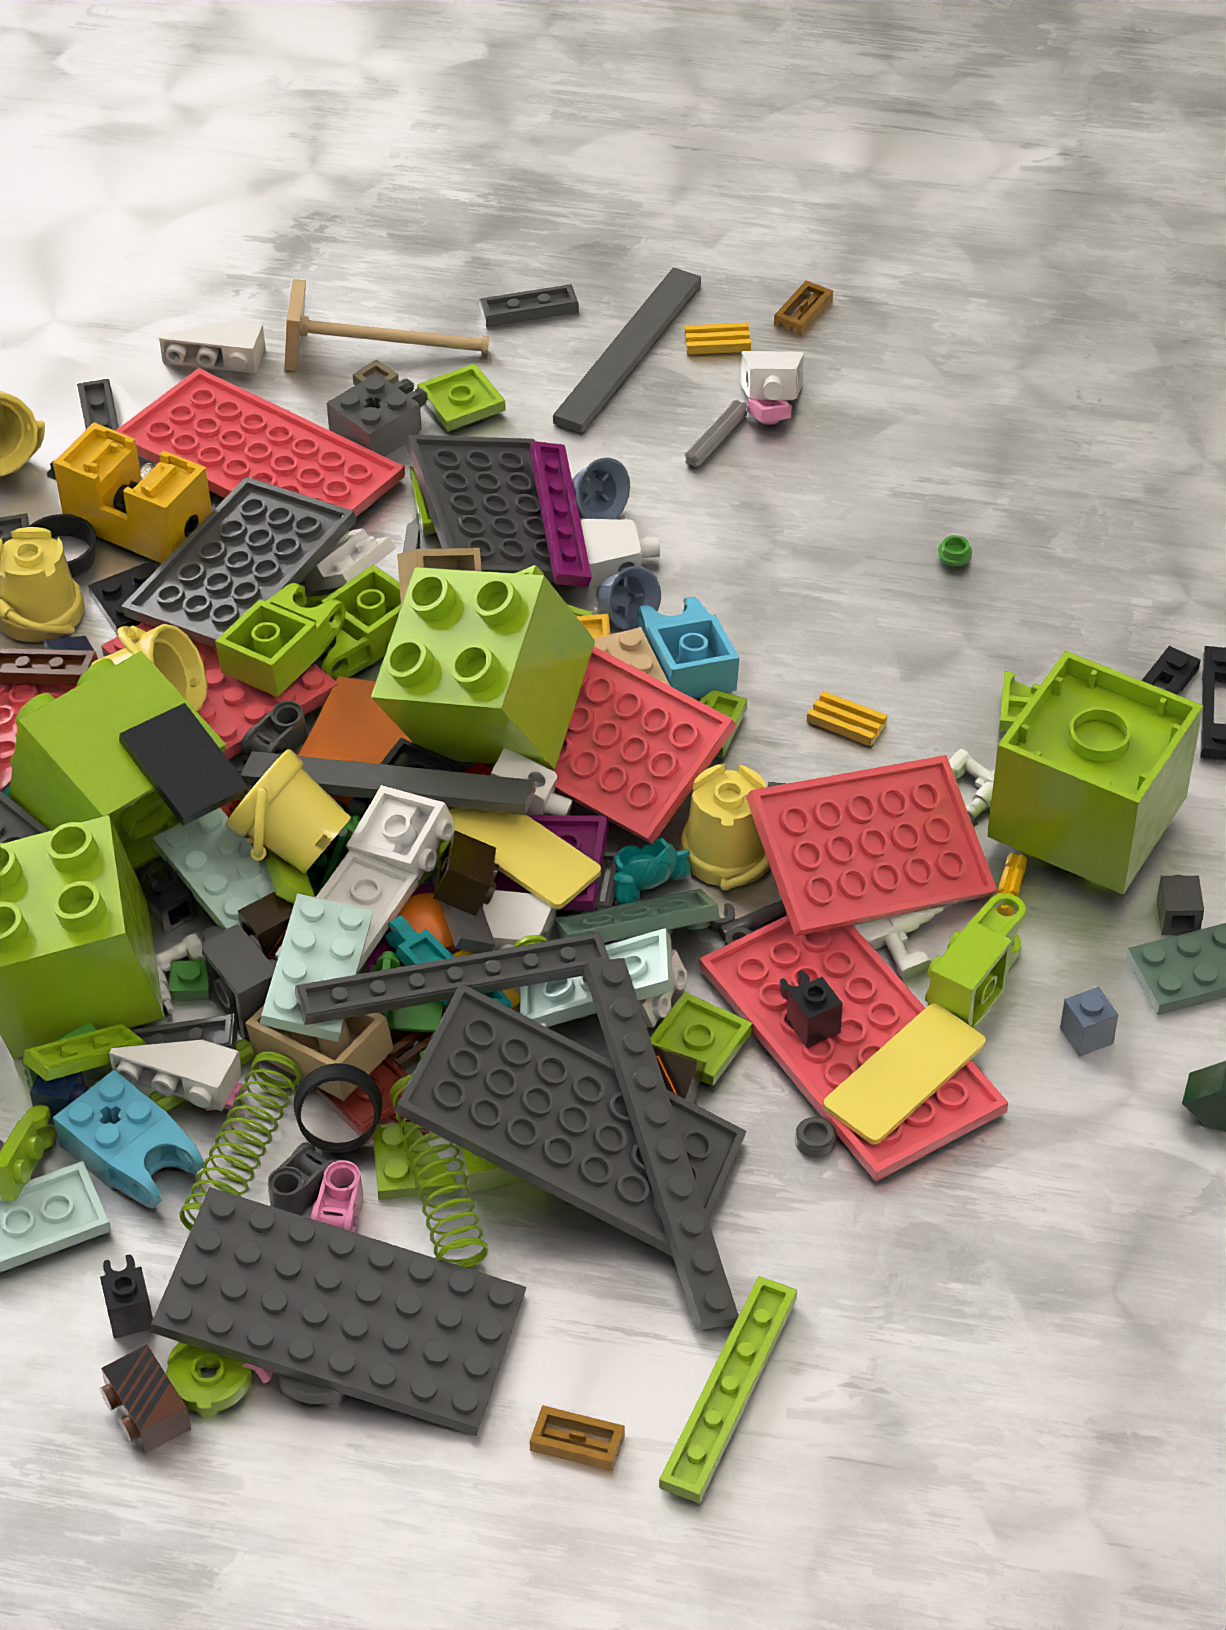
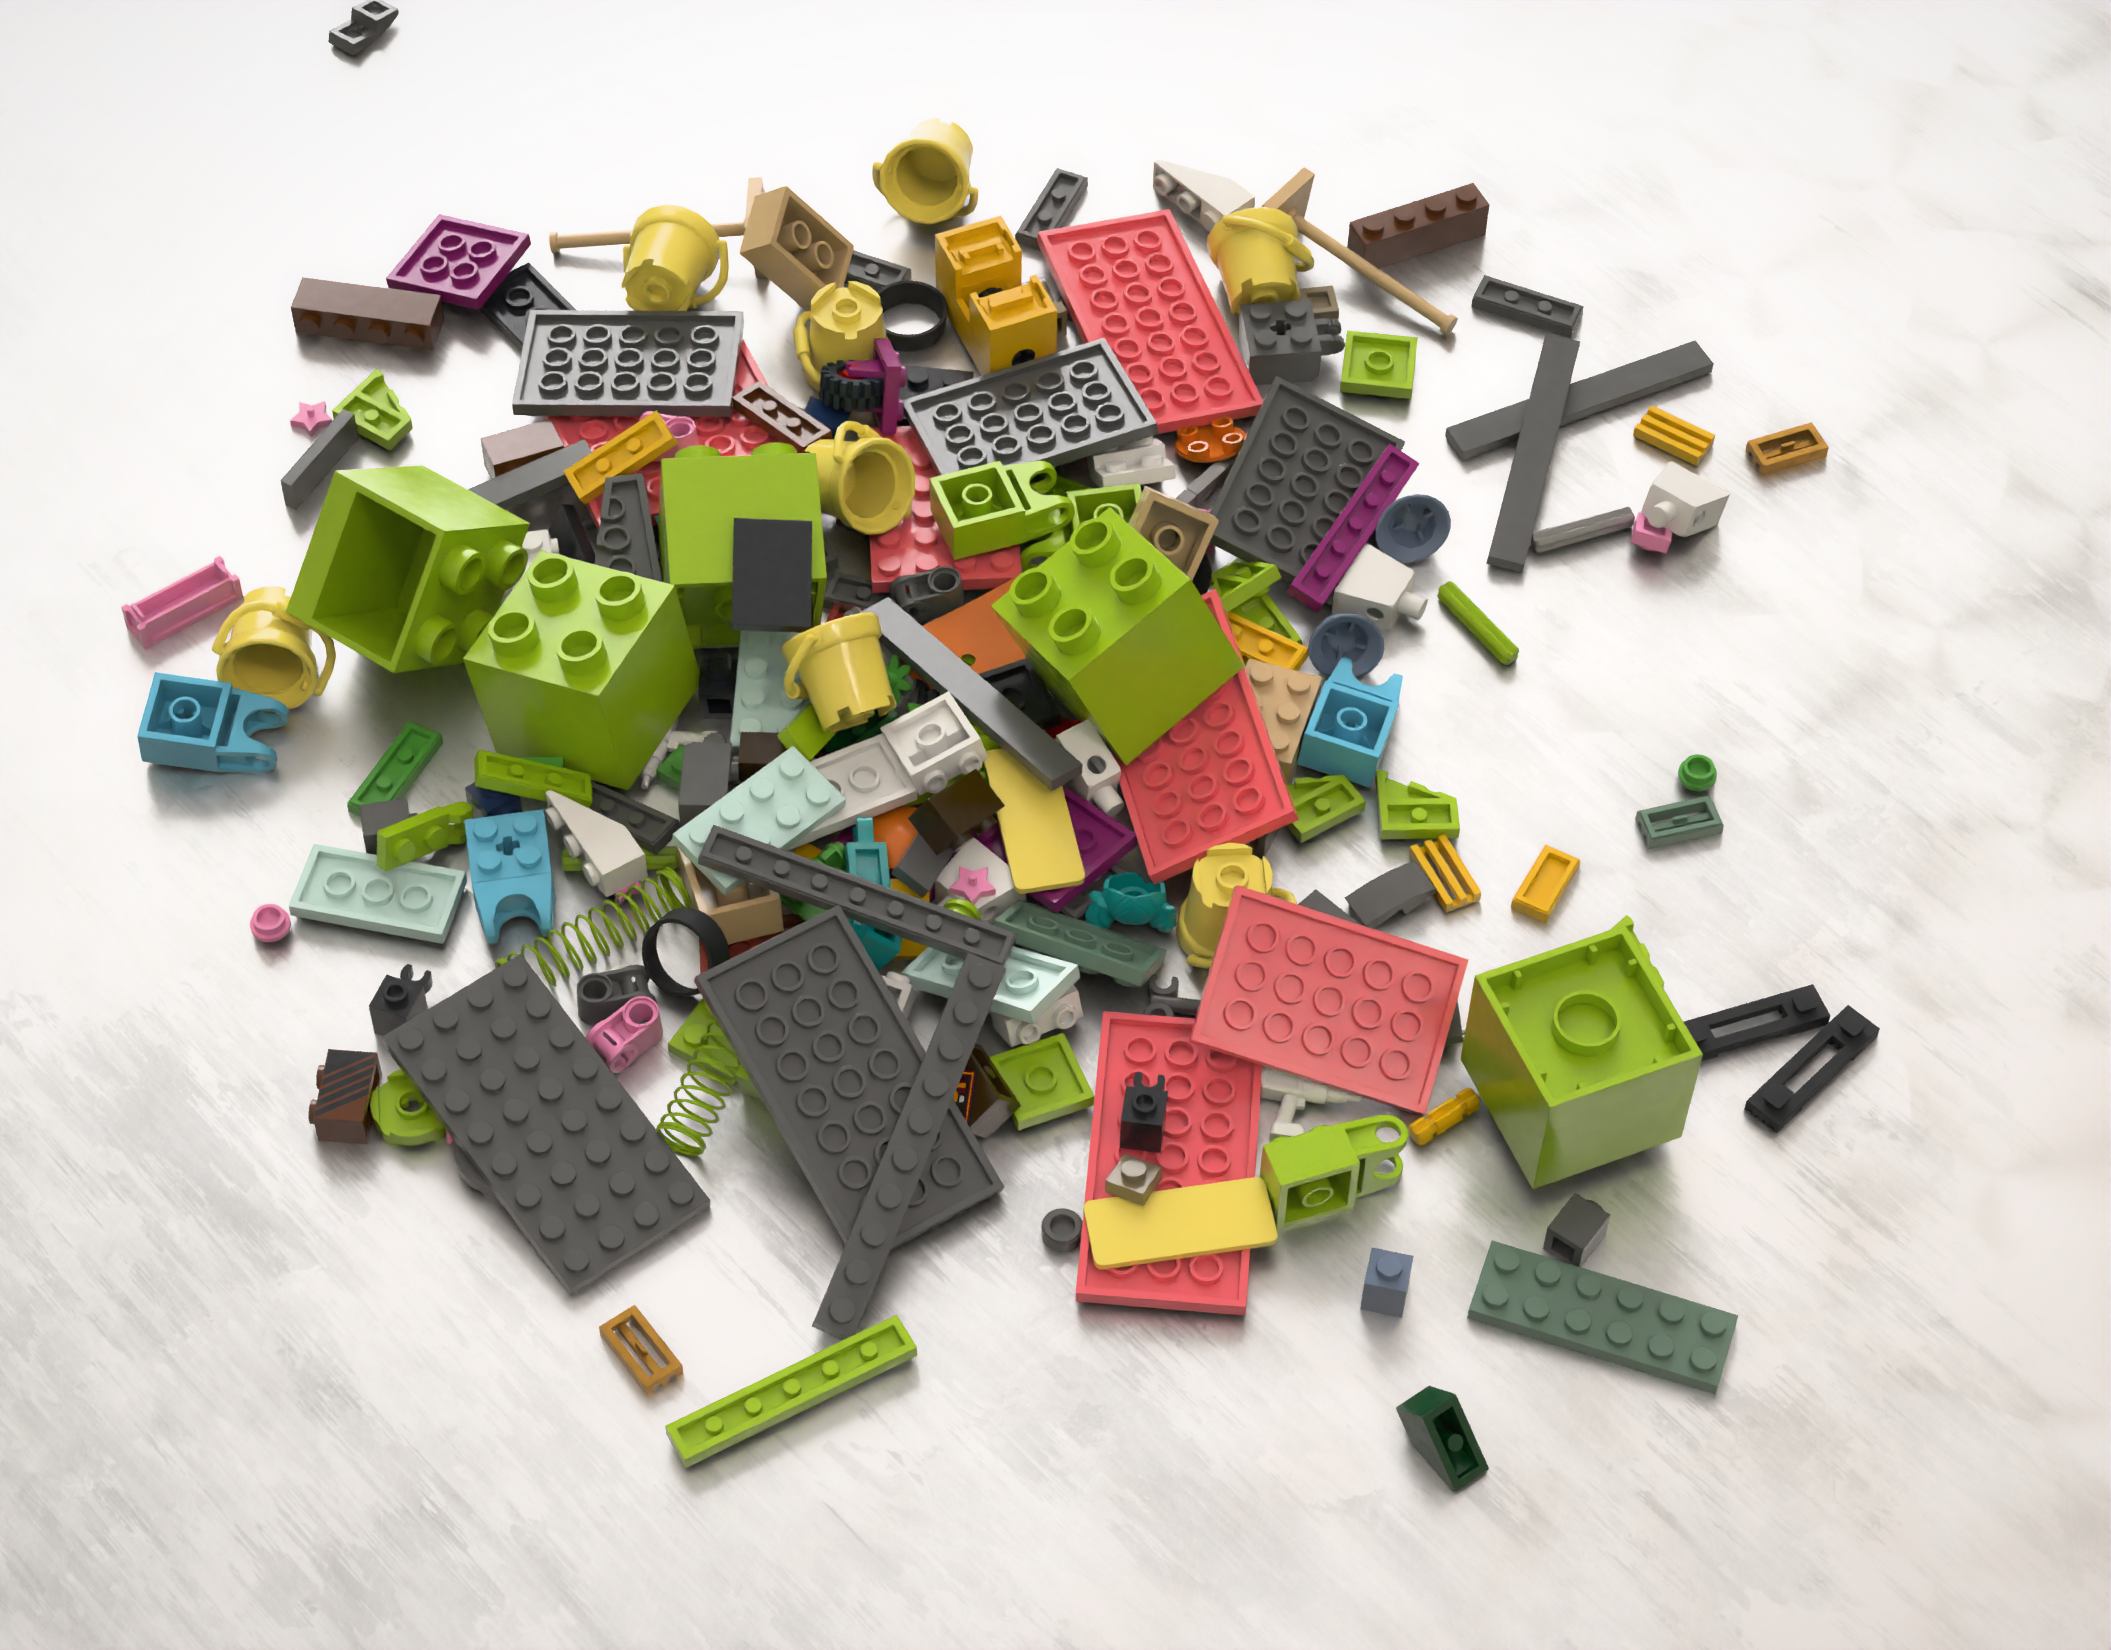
camera: 35 degrees right, 5 degrees up
none -> plate [819,338,906,434]
none -> bright pink piece [949,866,996,905]
none -> dark tan plate [1105,1154,1162,1206]
none -> orange dish [1175,417,1246,463]
none -> light yellow piece [1207,207,1314,316]
none -> dark grey slope [1345,861,1437,929]
none -> reddish brown brick [1347,182,1490,269]
none -> lime wing [1375,770,1460,839]
none -> lime axle [1437,581,1520,665]
none -> dark grey tile [1486,333,1581,572]
none -> yellow tile [1511,844,1581,924]
none -> sand green tile [1635,795,1724,849]

